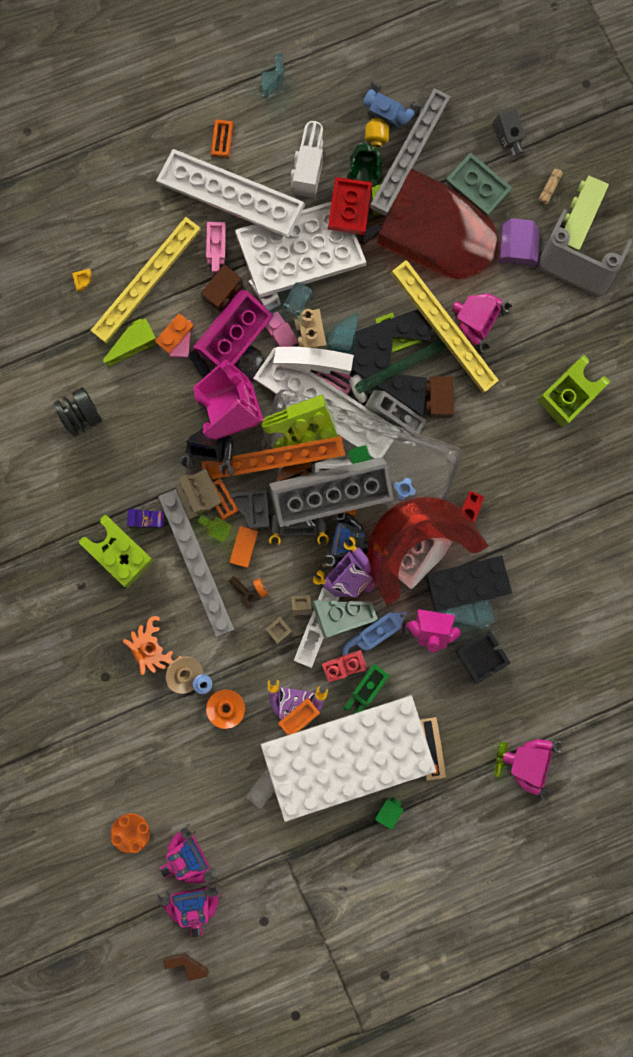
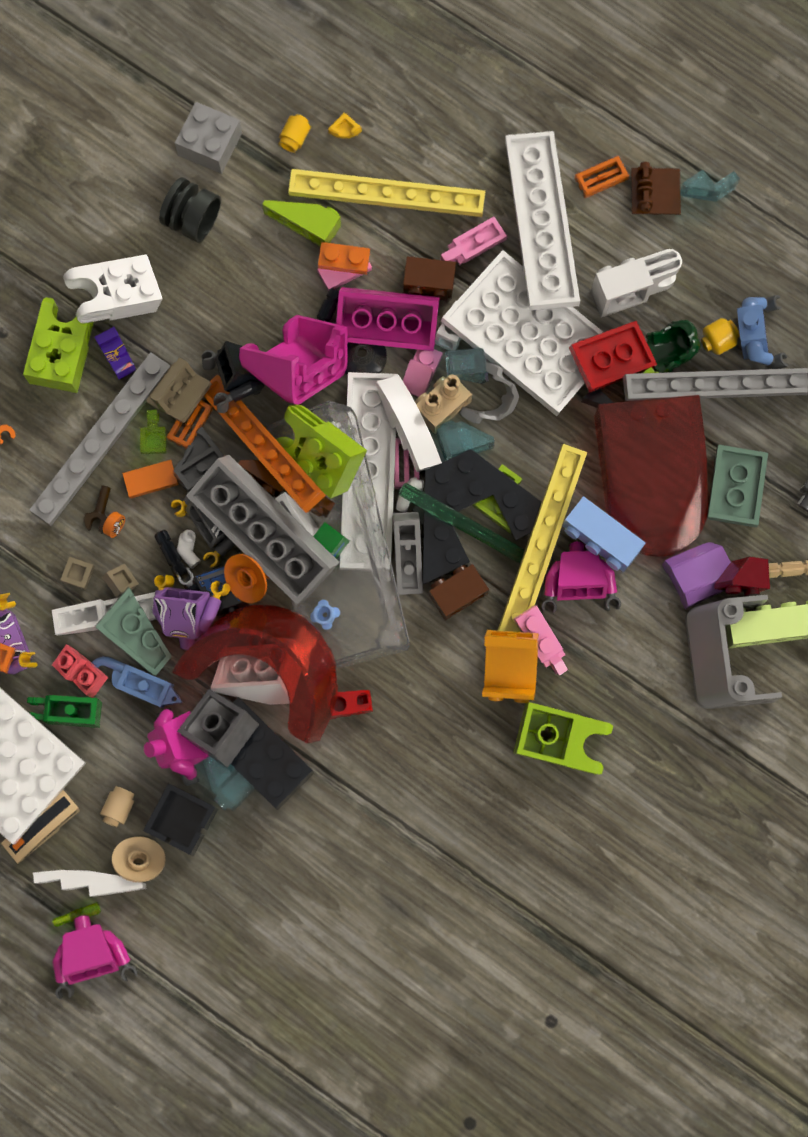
camera: 55 degrees right, 5 degrees down
none -> white slope [33,870,146,897]
none -> white brick [63,255,163,323]
none -> tan brick [100,786,135,827]
none -> tan dish [112,837,165,882]
none -> black axle [154,530,187,578]
none -> light grey brick [175,102,242,174]
none -> white arm [177,529,201,569]
none -> flat silver slope [177,689,259,768]
none -> orange dish [224,554,267,603]
none -> yellow brick [279,114,311,153]
none -> light grey helmet [460,361,519,424]
none -> light orange panel [482,630,539,703]
none -> bright pink hinge [513,605,568,676]
none -> light blue slope [562,496,645,573]
none -> reddish brown hinge [631,162,681,215]
none -> dark red slope [714,557,770,597]

